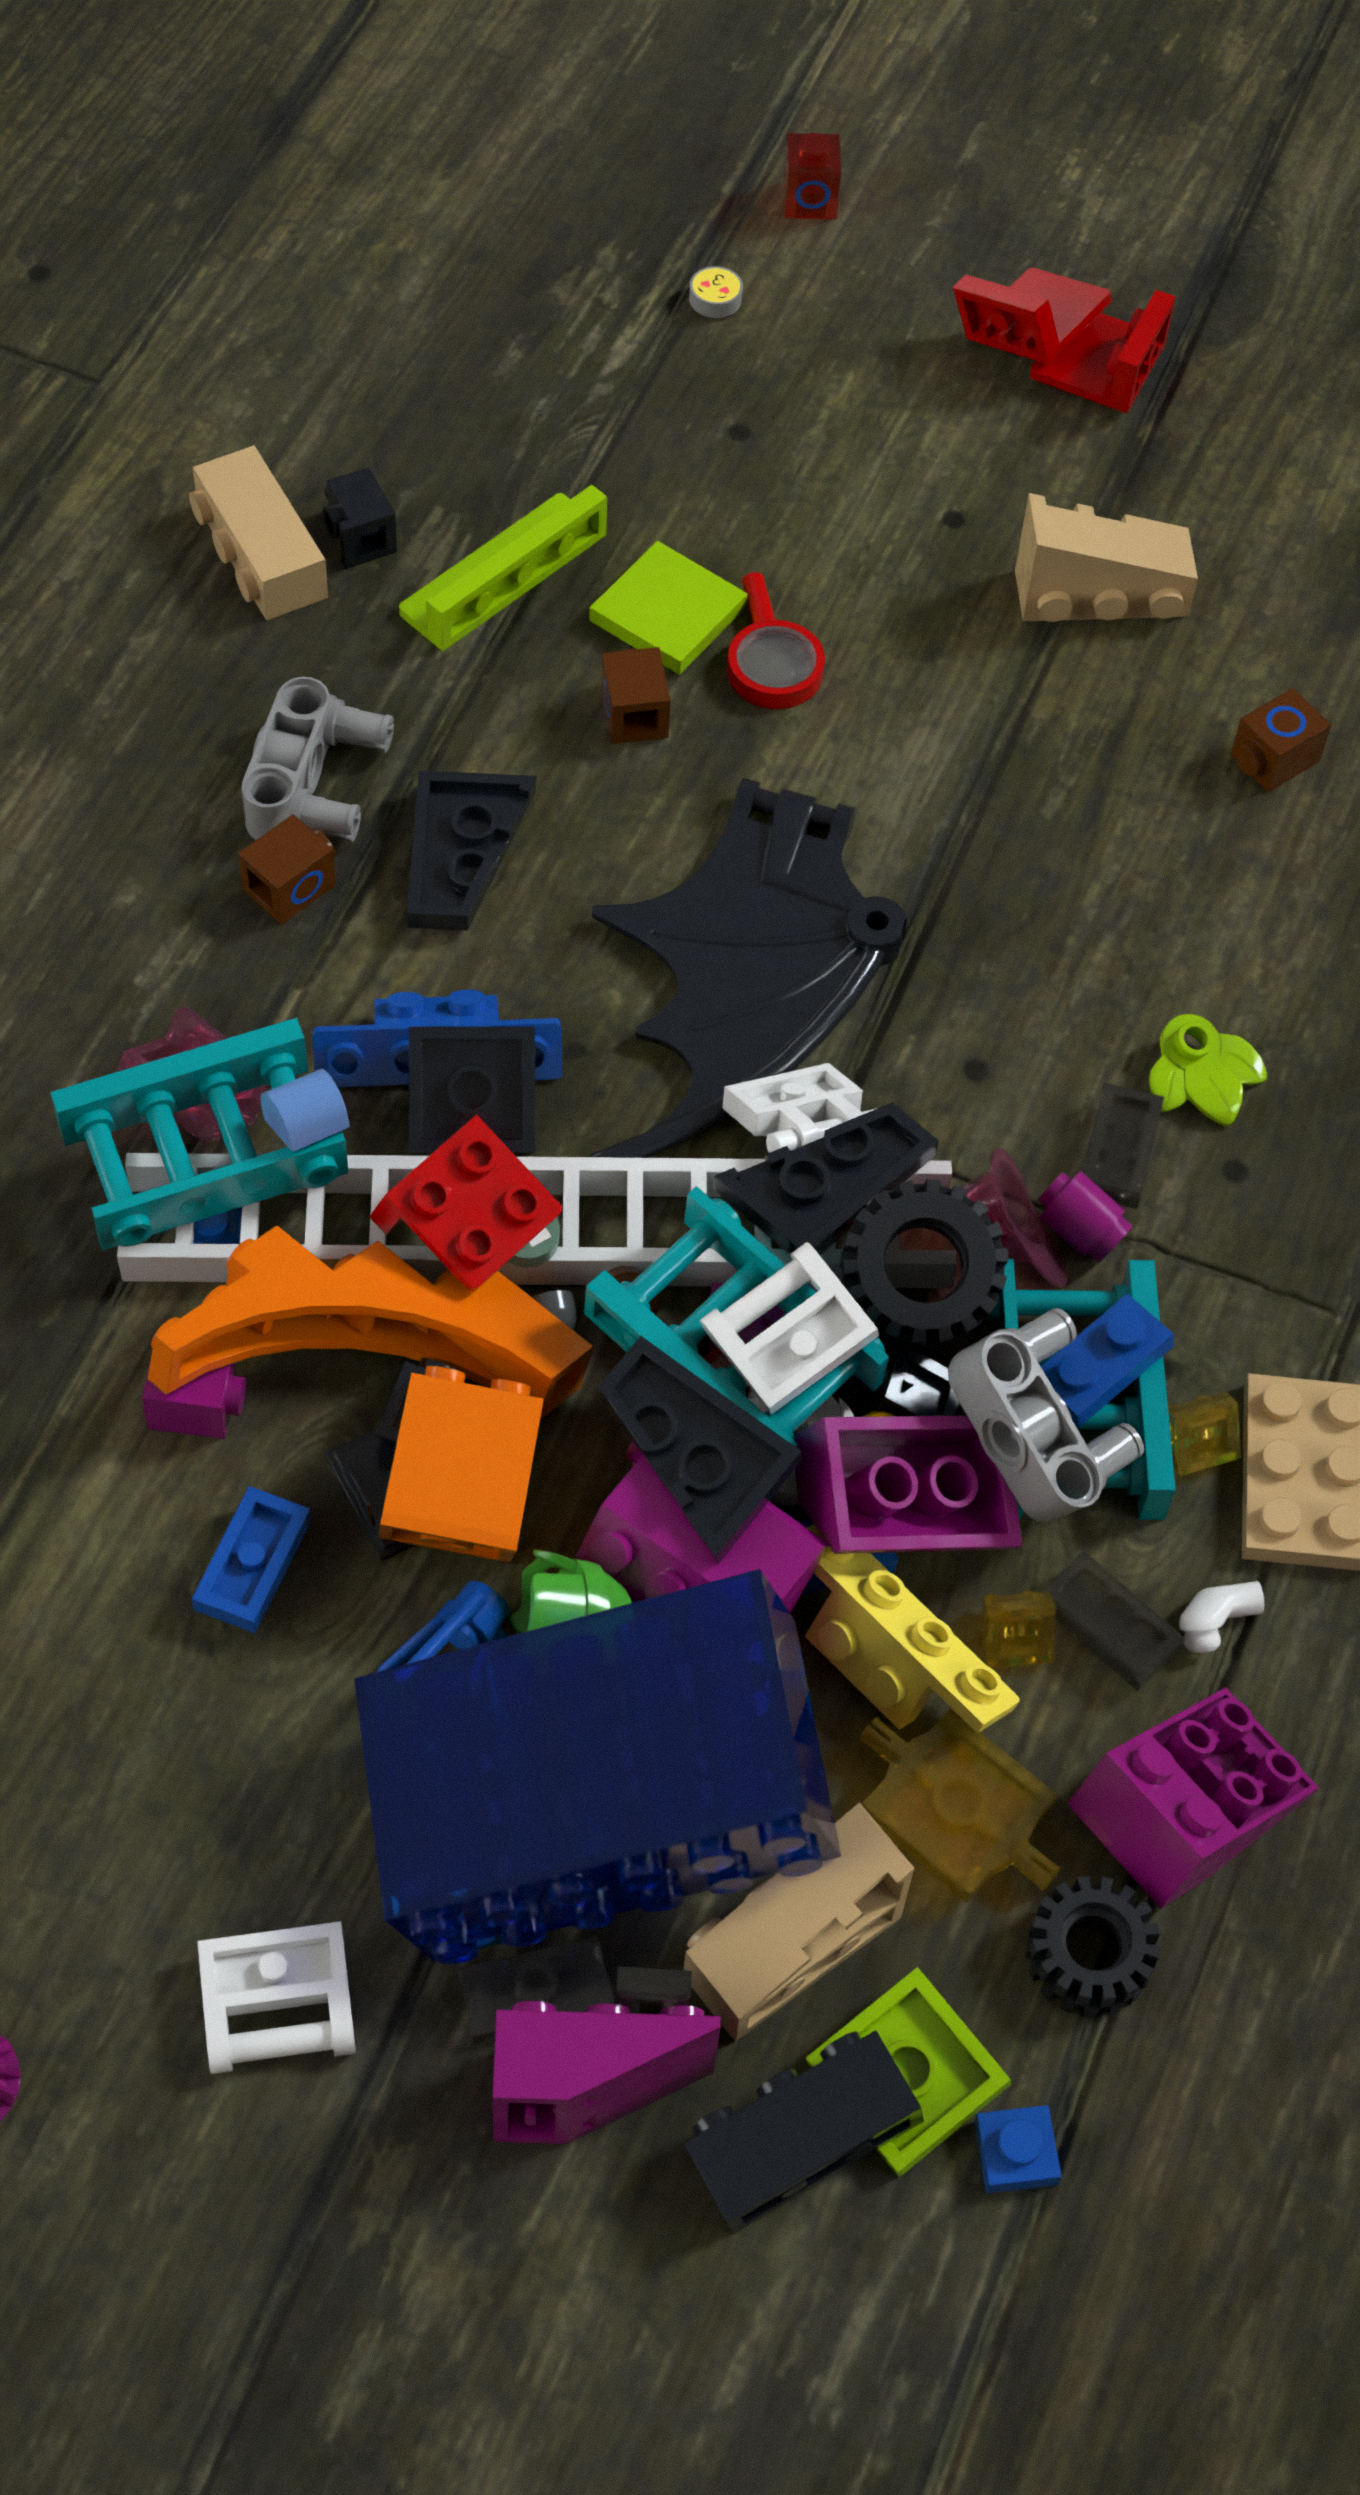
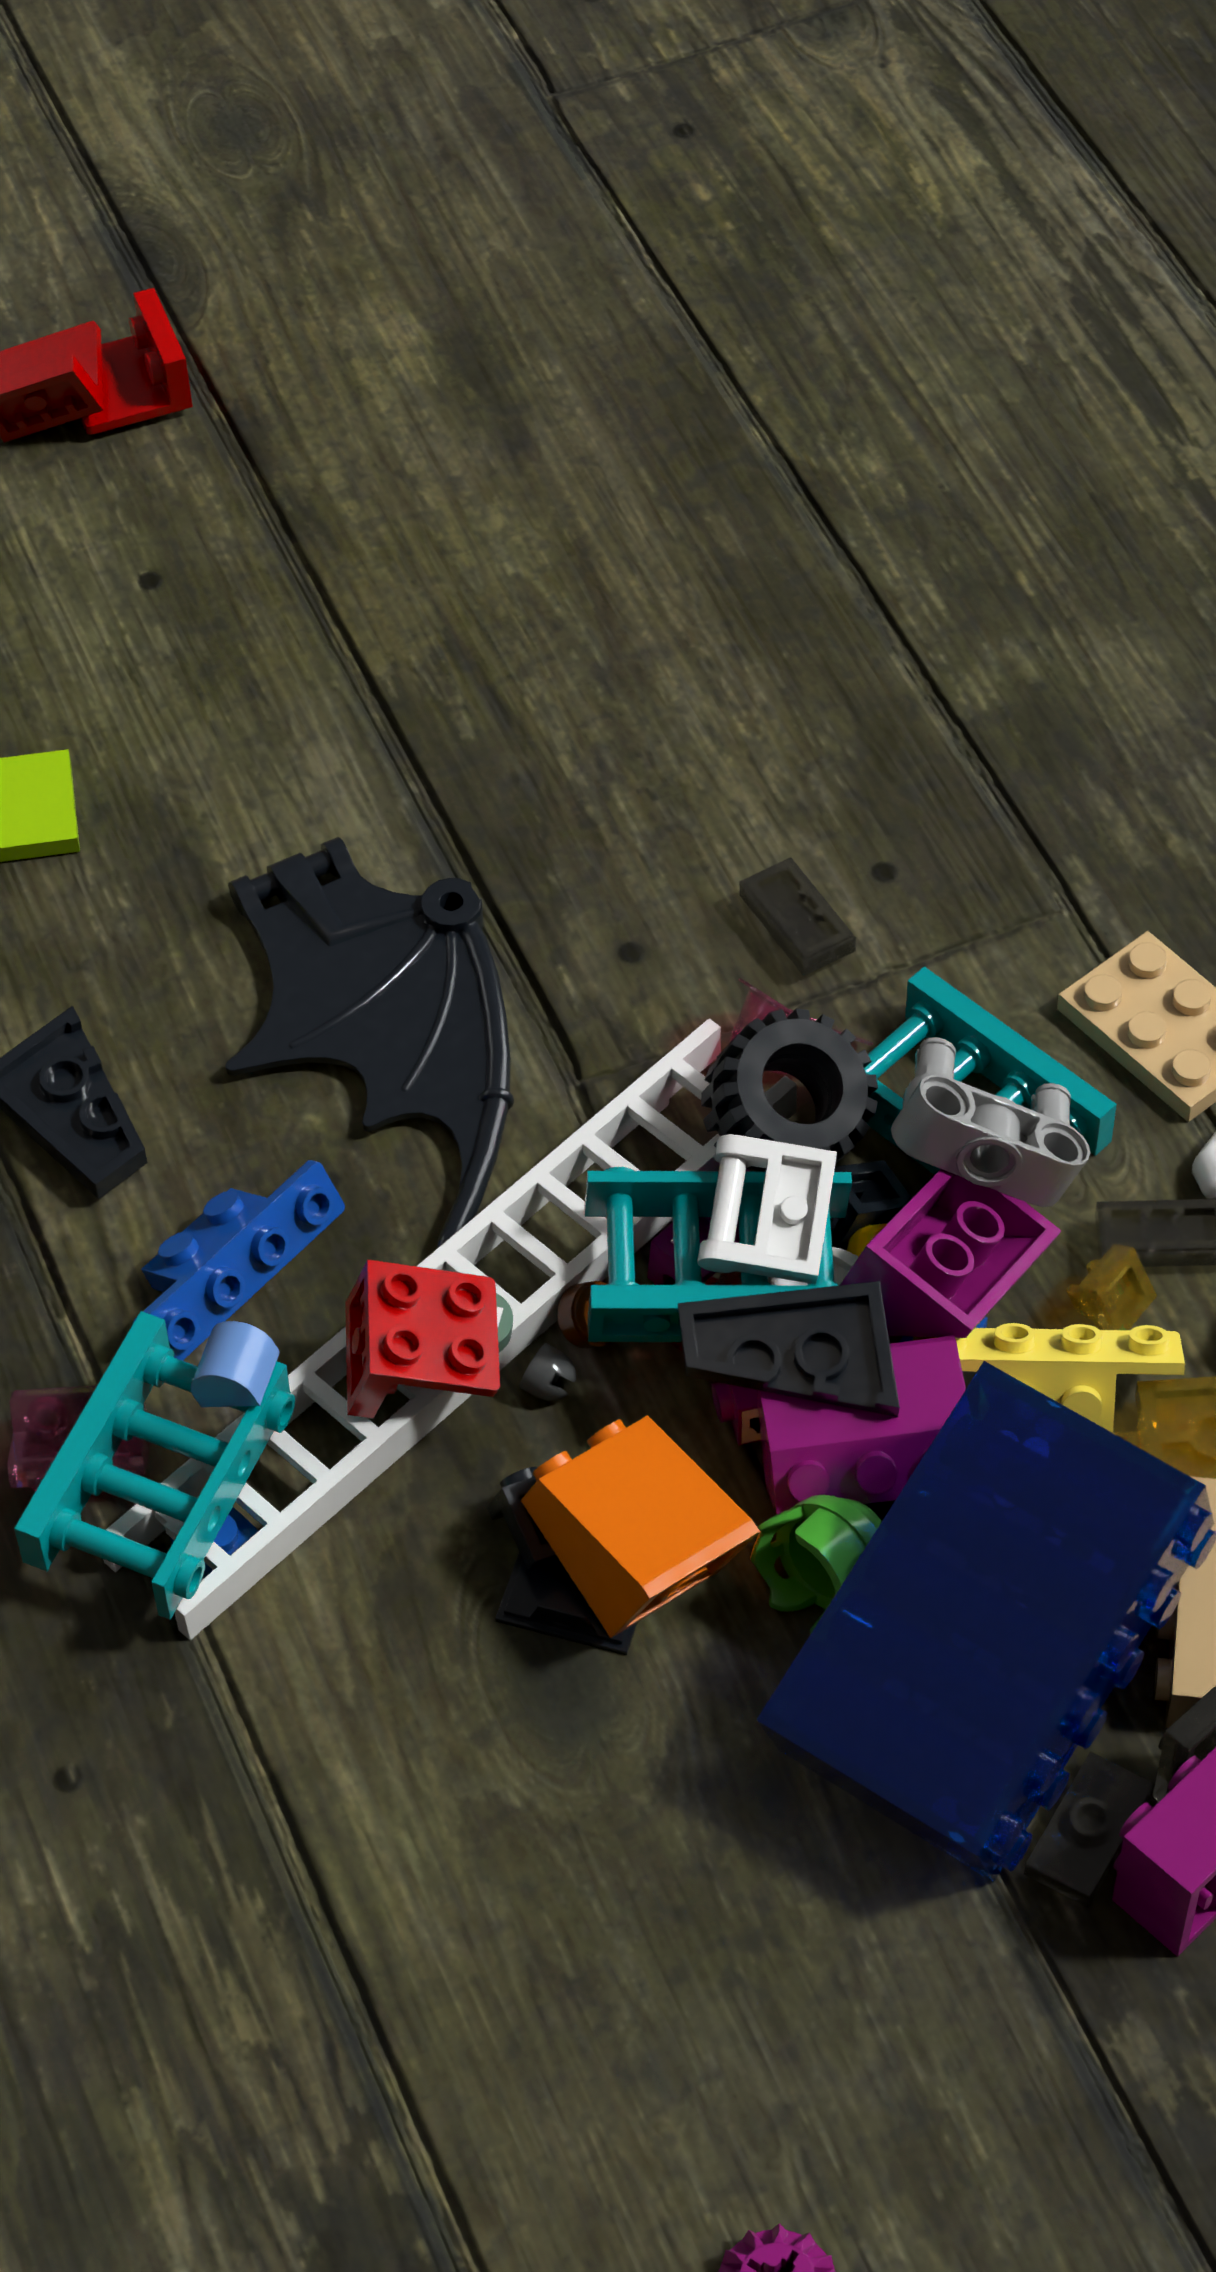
camera: 40 degrees left, 5 degrees down
magenta brick [142,1360,246,1439] -> none
orange arch [147,1226,594,1419] -> none
blue plate [192,1486,312,1634] -> none
white plate [197,1921,356,2074] -> none
blue plant [377,1580,511,1742] -> none
black plate [409,1026,535,1153] -> none
reddish brown brick [601,647,671,744] -> none
black wing [713,1102,939,1256] -> none
white plate [722,1063,877,1153] -> none
piece [727,572,825,709] -> none
tan wedge [1015,493,1198,622] -> none
magenta brick [1037,1171,1133,1263] -> none
blue plate [1041,1293,1174,1428] -> none
lime plate [1149,1014,1267,1127] -> none
clear yellow tile [1168,1391,1241,1476] -> none
reddish brown brick [1231,688,1331,792] -> none

